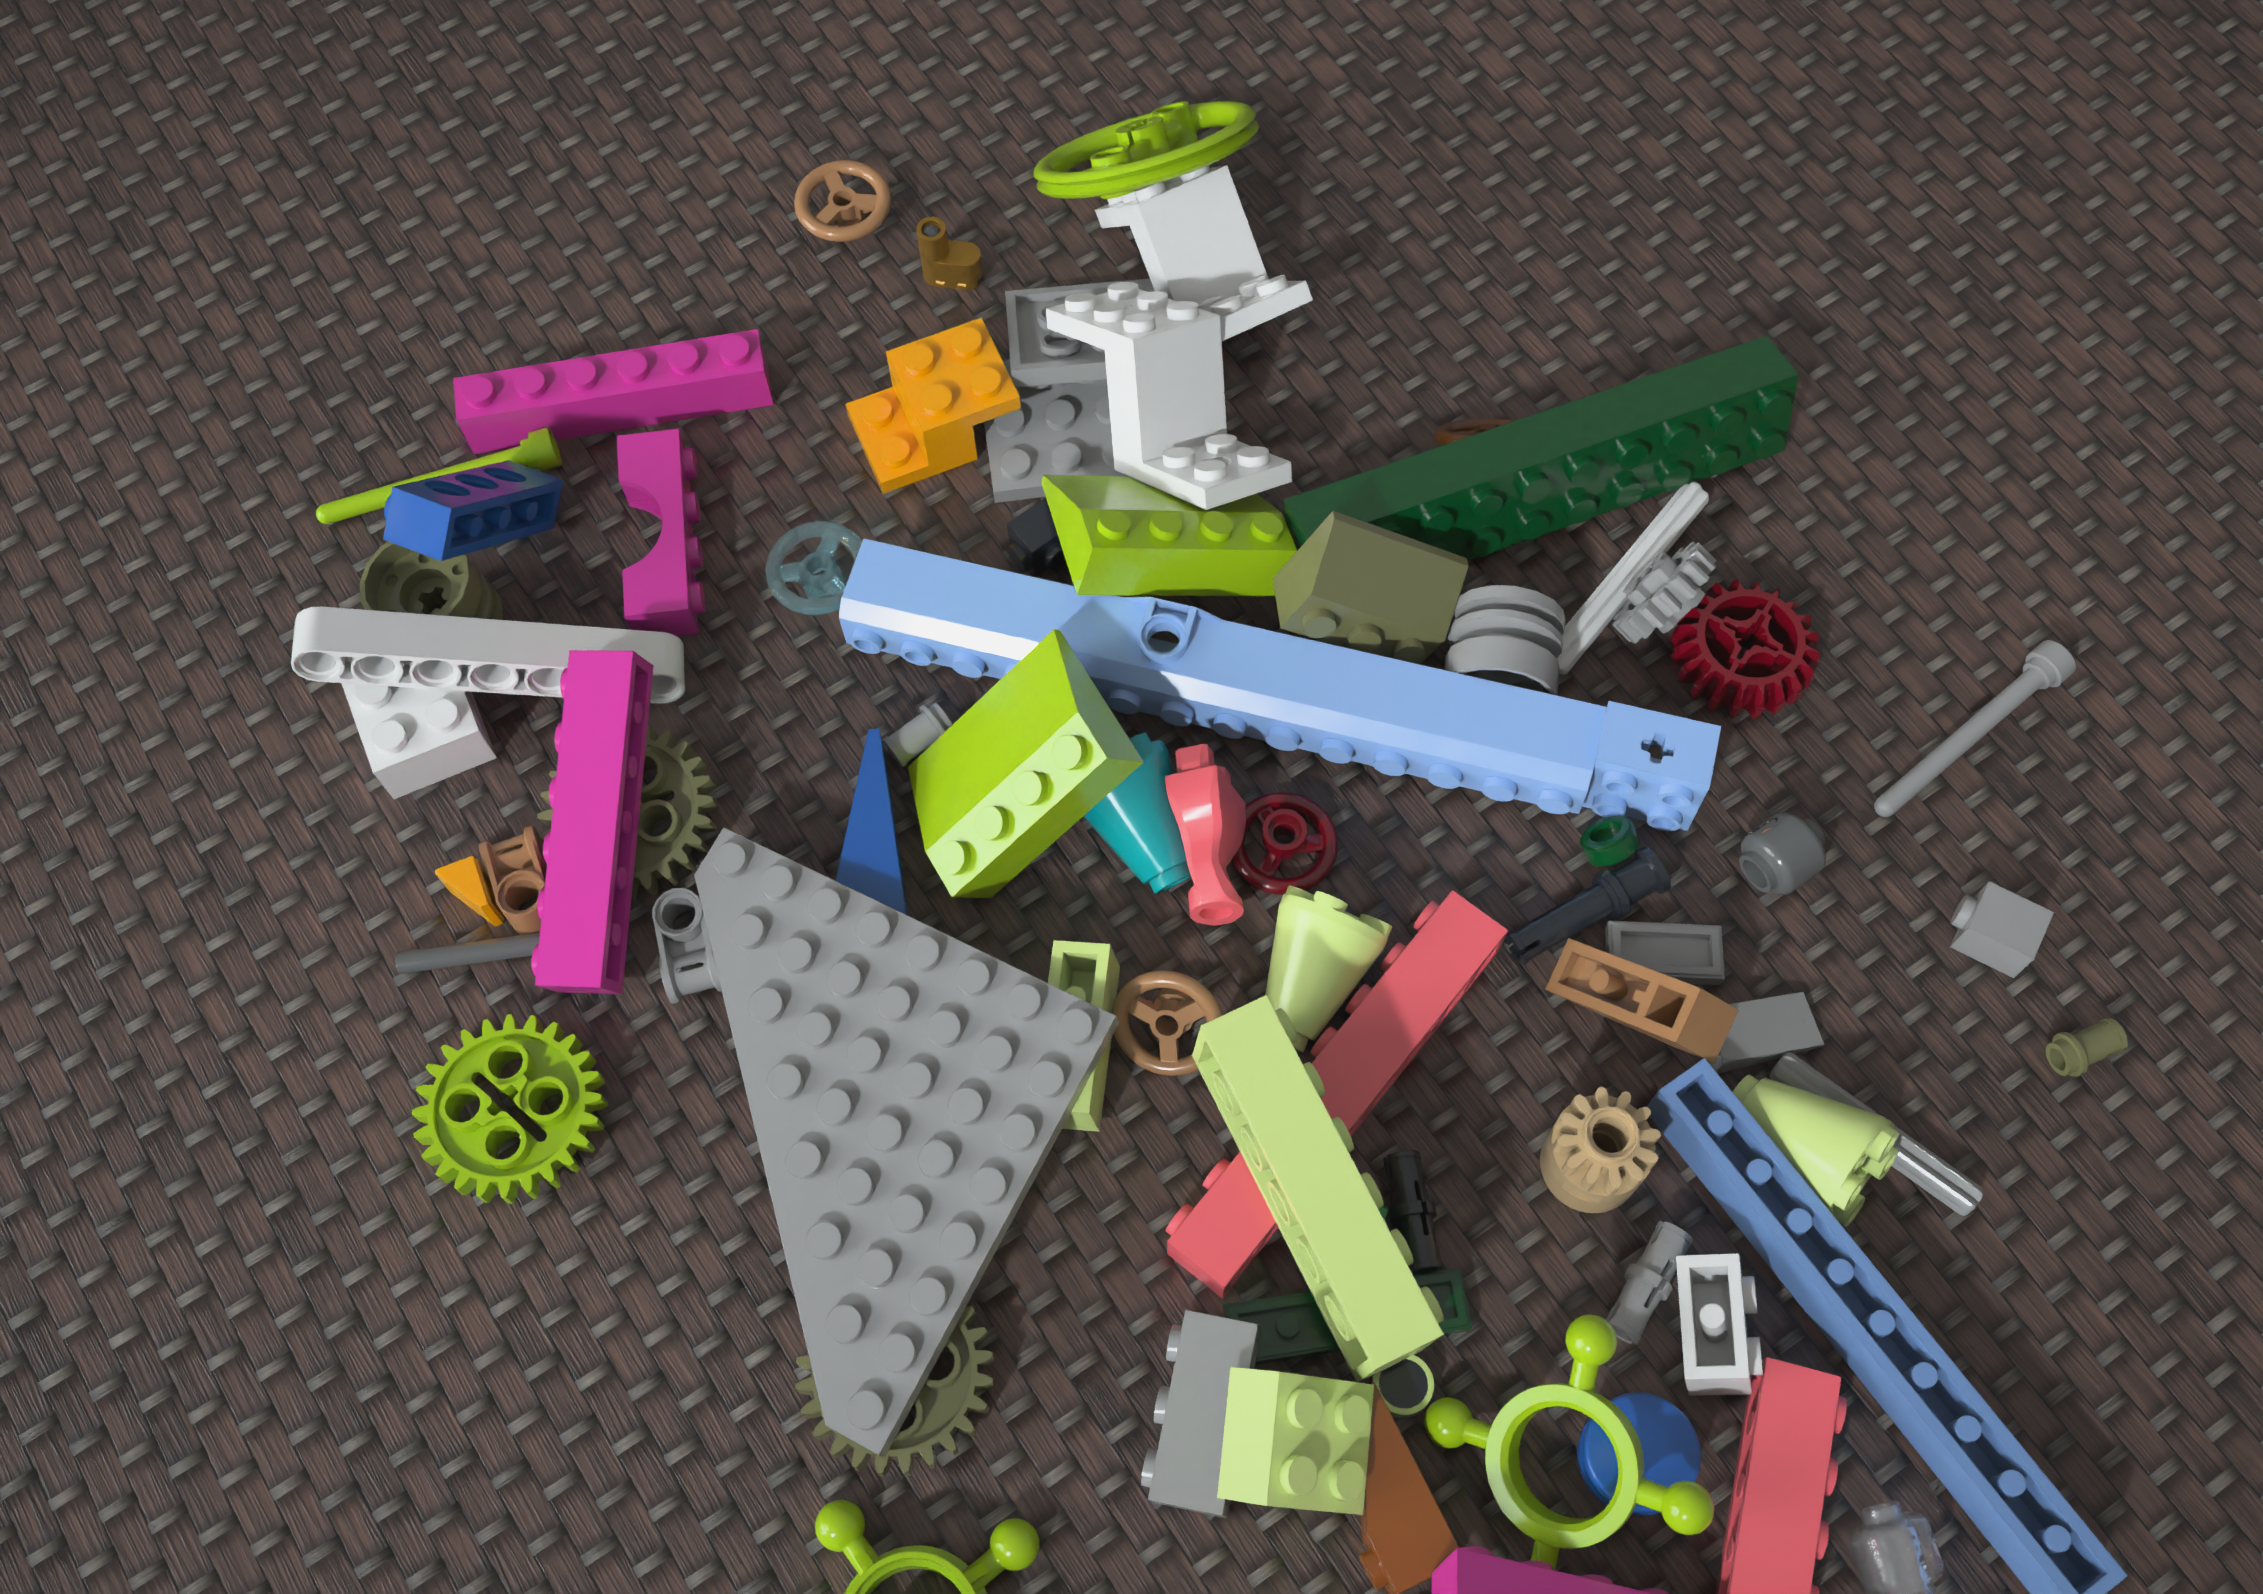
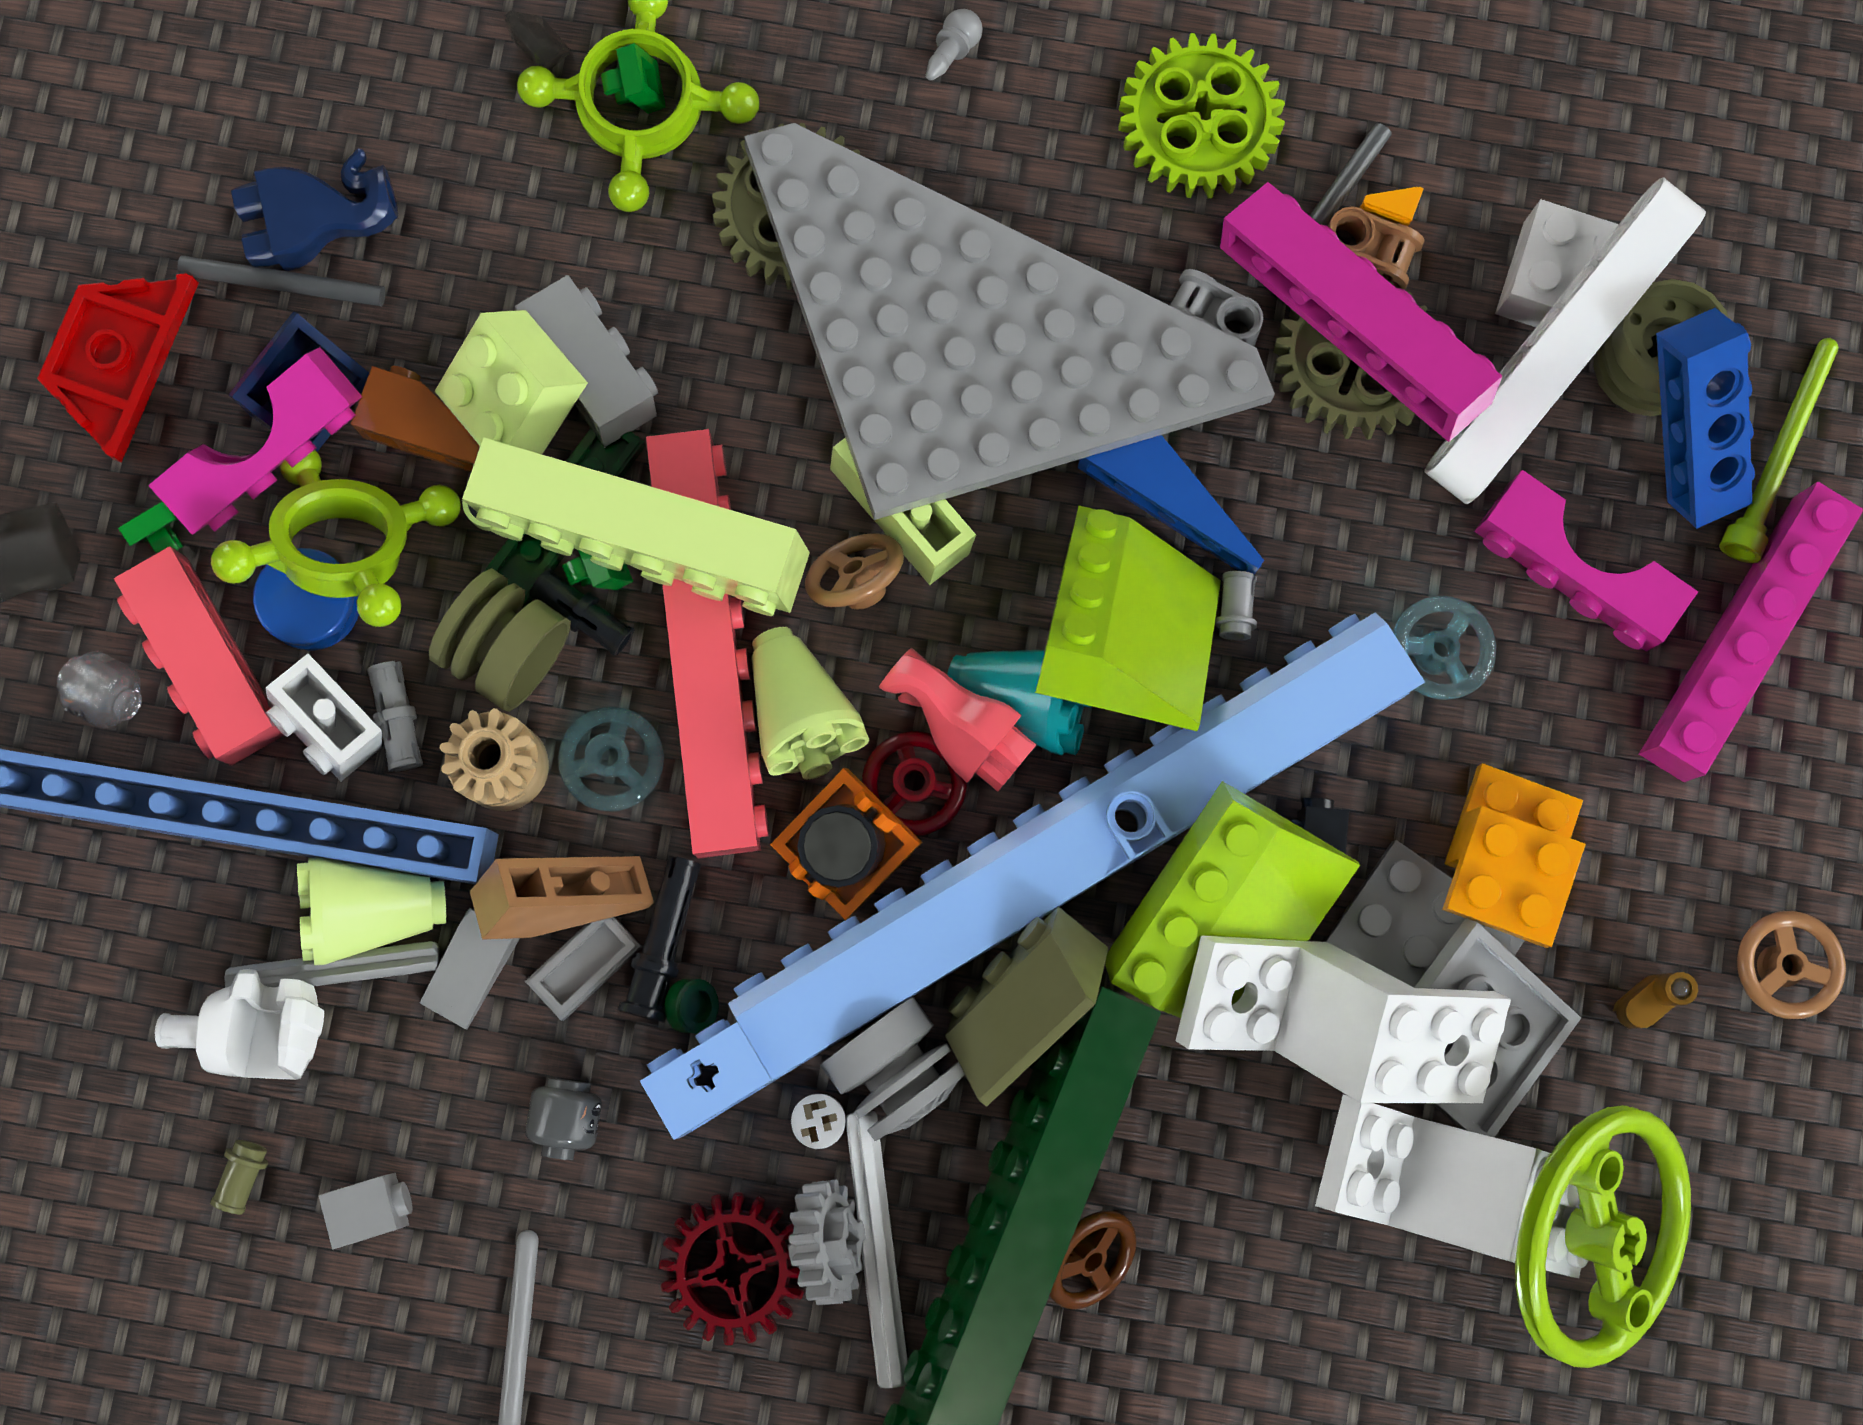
camera: 130 degrees right, 15 degrees up
none -> white piece [155,969,324,1080]
none -> olive wheel [429,568,571,712]
none -> clear light blue piece [558,707,664,811]
none -> piece [770,768,923,920]
none -> white tile [791,1093,846,1149]
none -> light grey bar [926,9,983,80]

